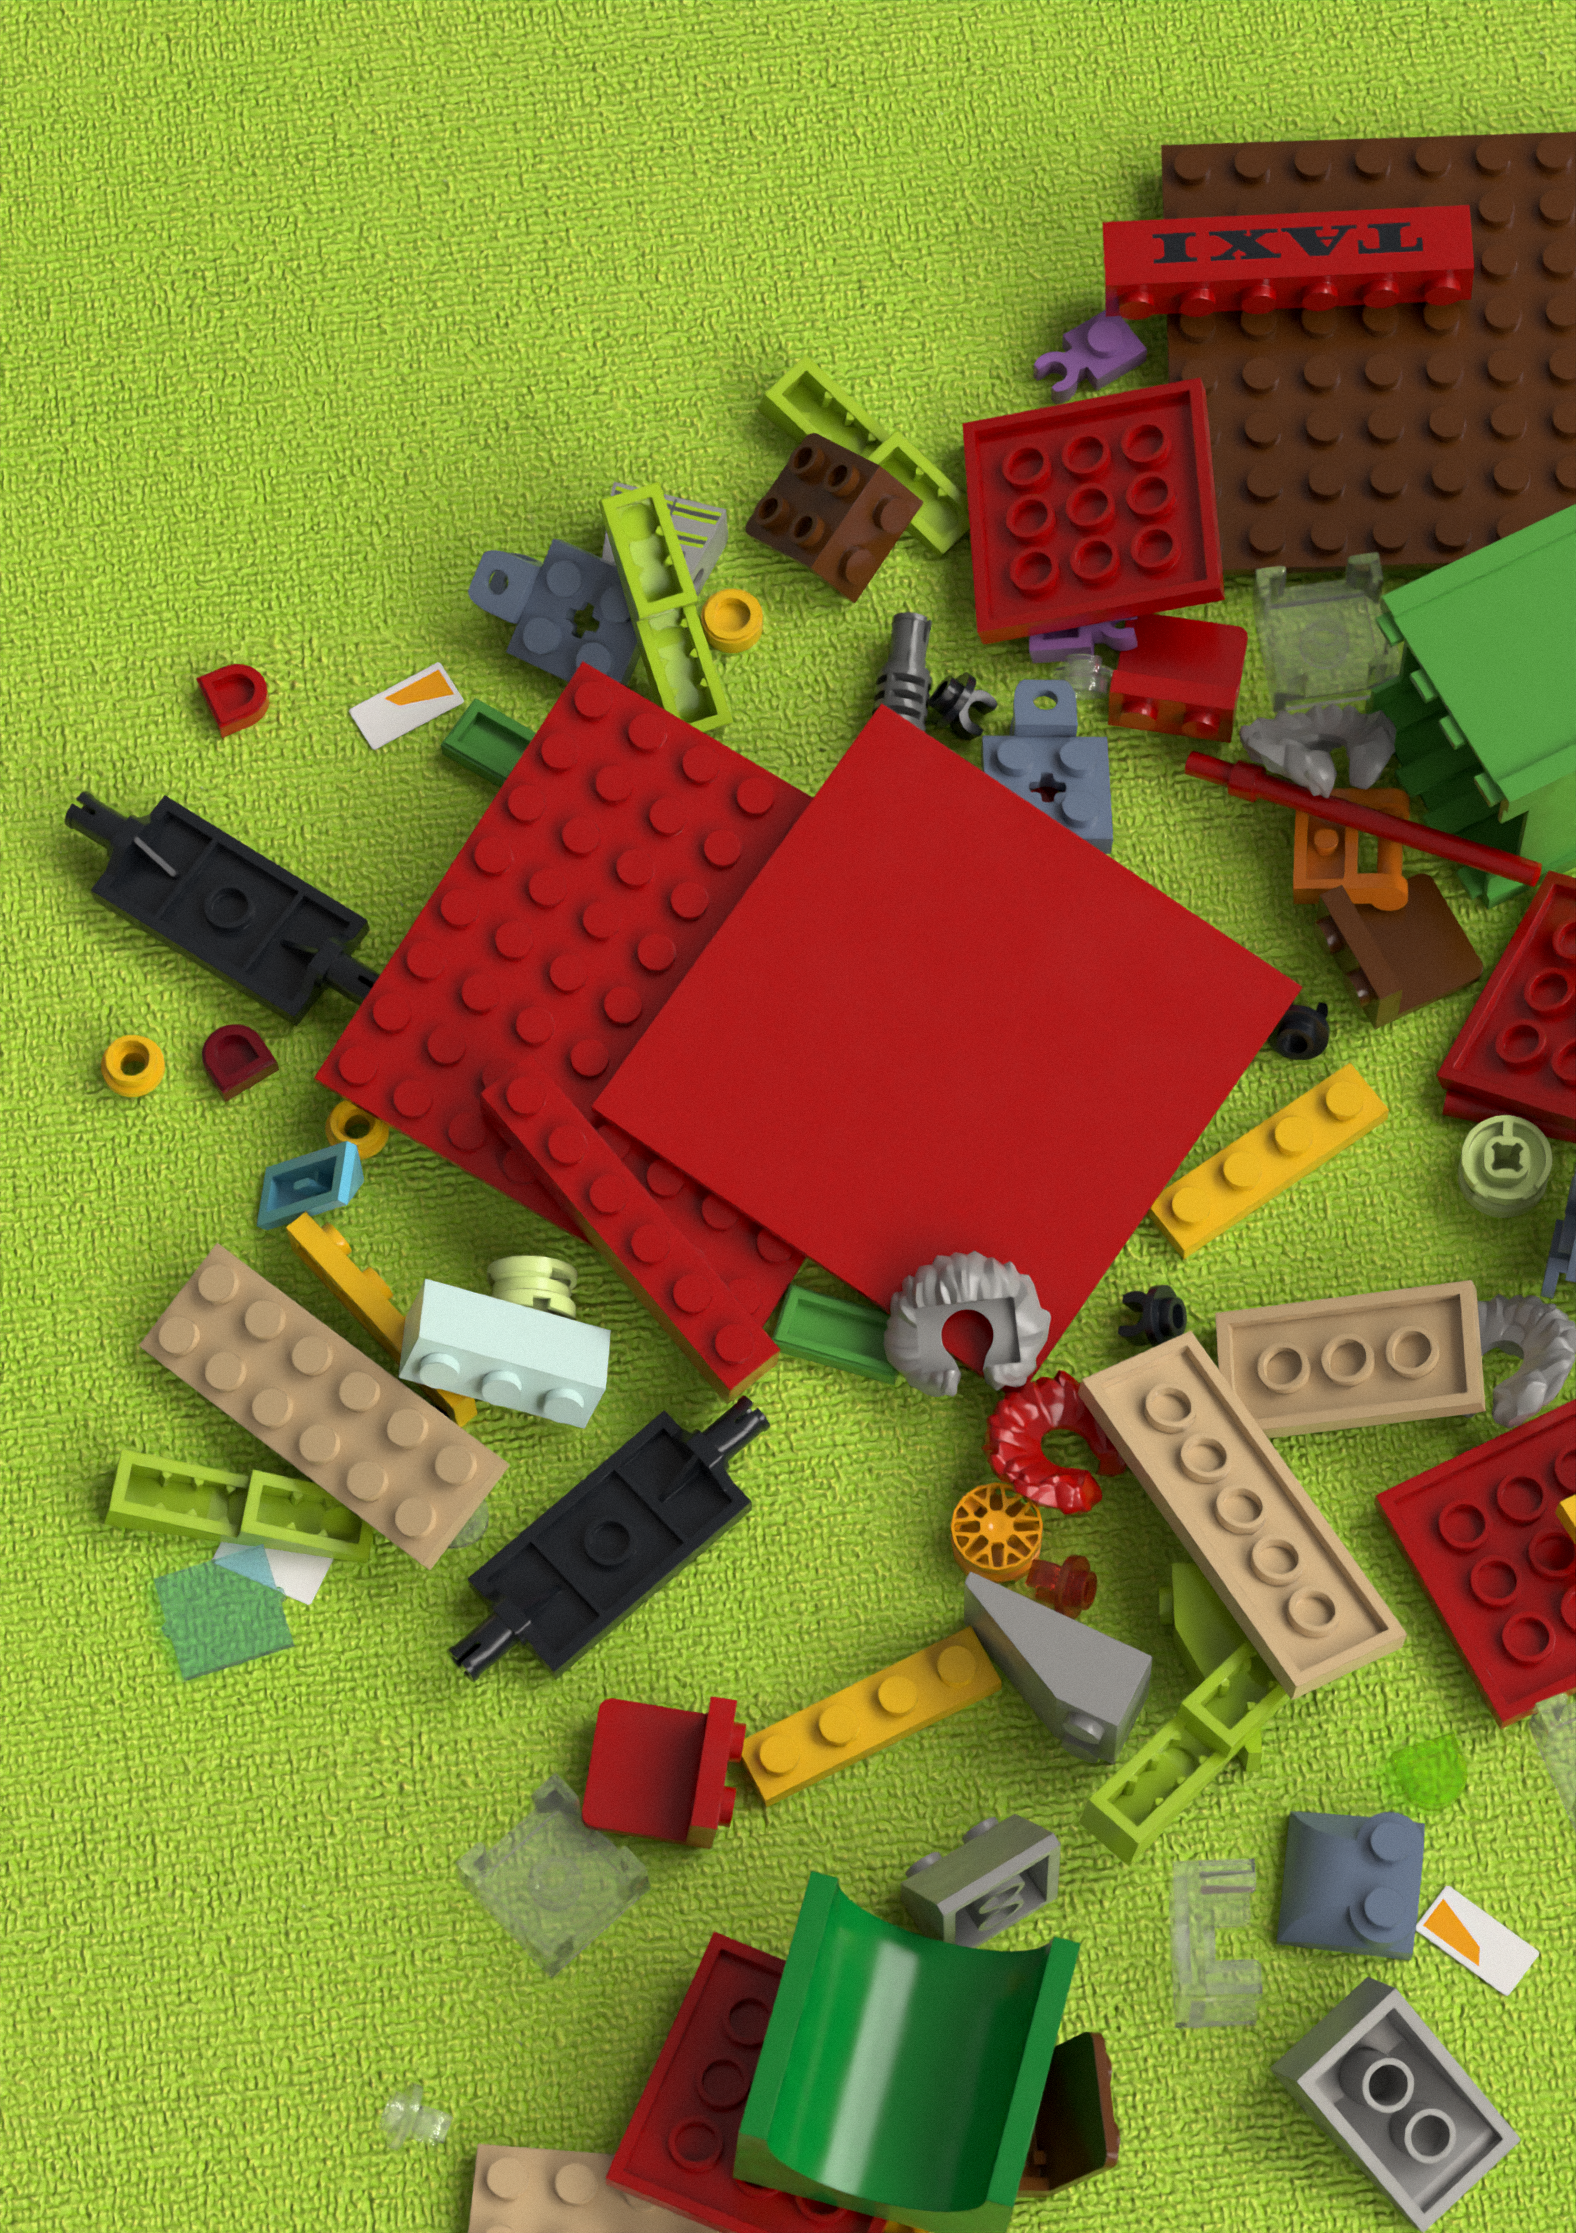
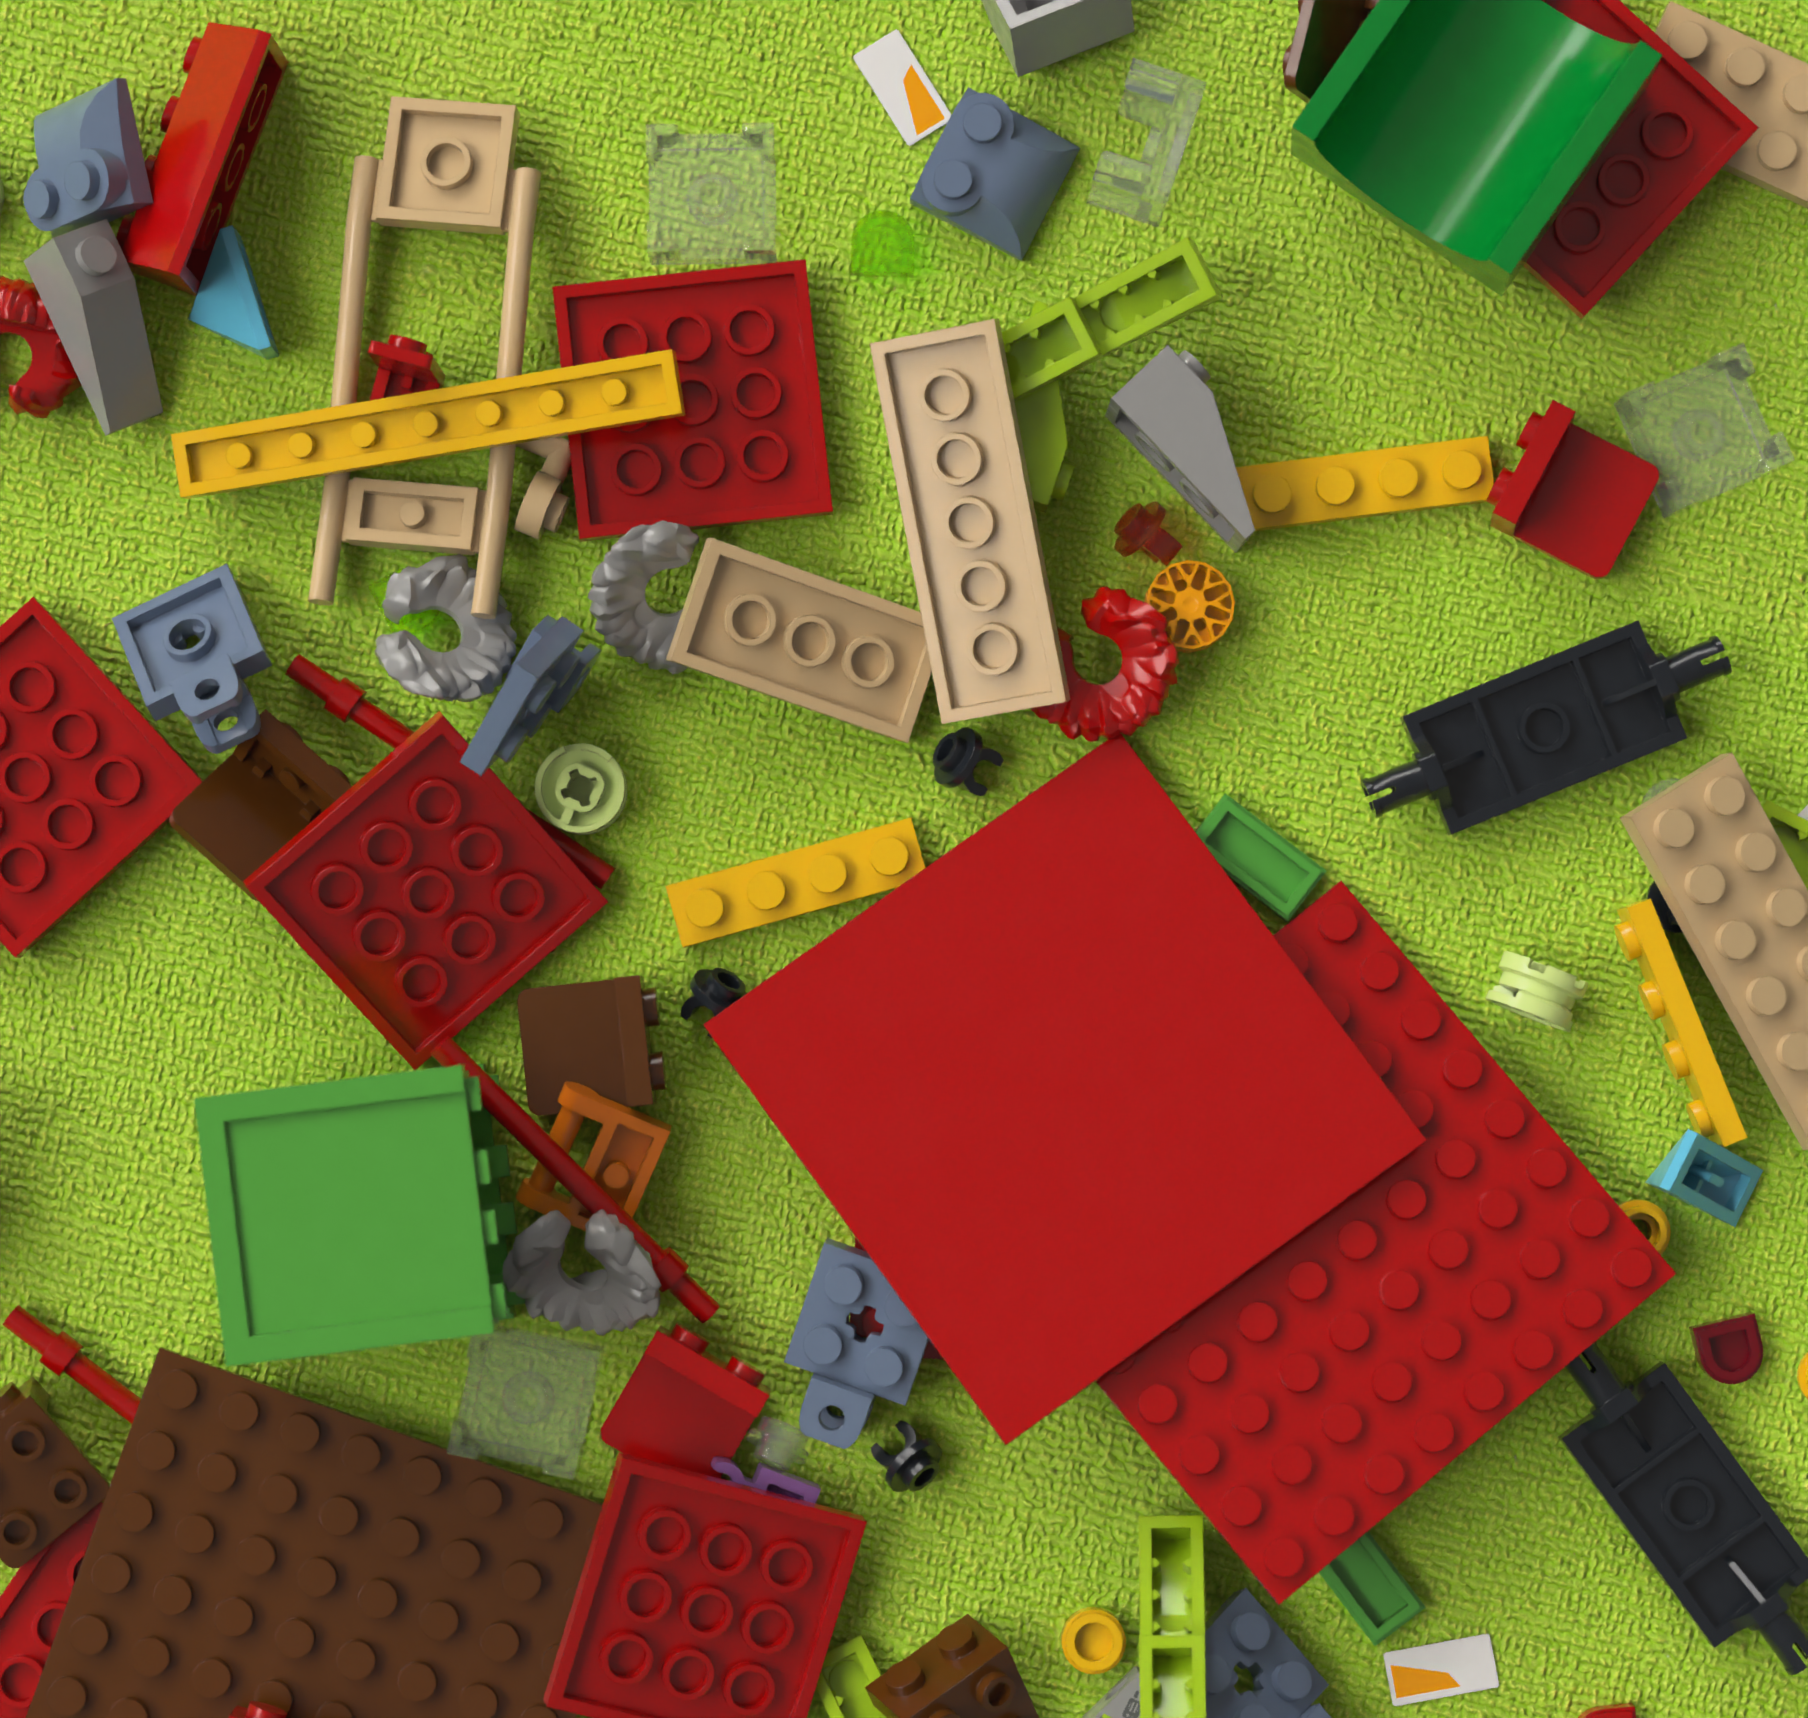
camera: 170 degrees left, 20 degrees up
light aqua brick [399,1279,611,1429] -> none
red brick [480,1053,780,1405] -> none
dark grey hinge [872,612,932,732] -> none
light grey piece [883,1251,1051,1397] -> none
light grey slope [901,1814,1061,1948] -> none

